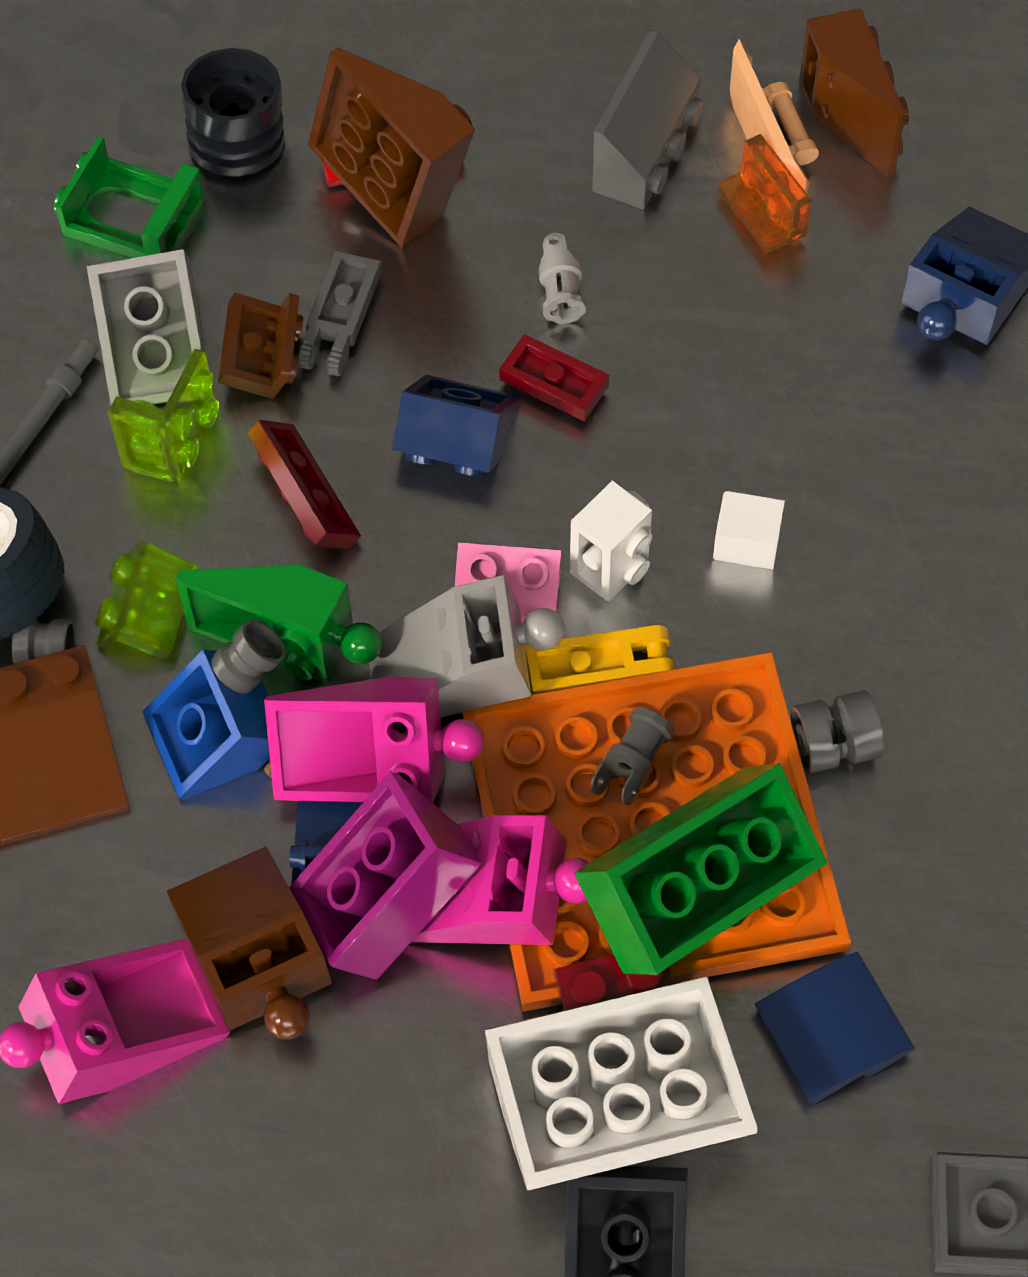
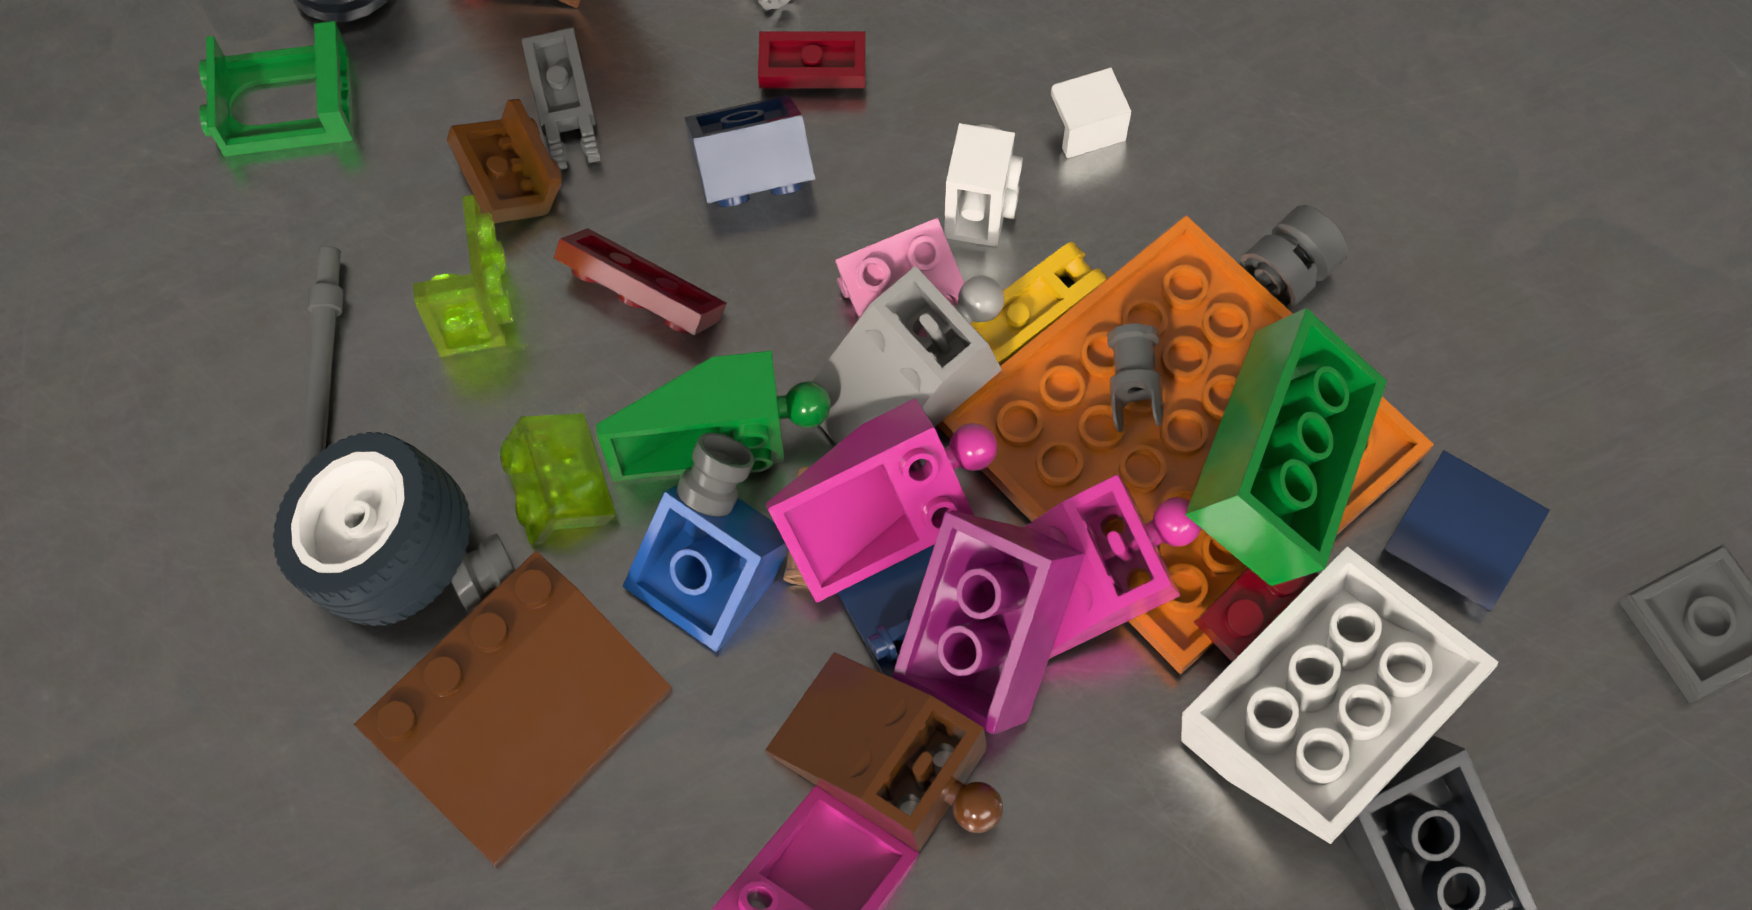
camera: 30 degrees left, 5 degrees up
light grey slope [87,249,210,412] -> none

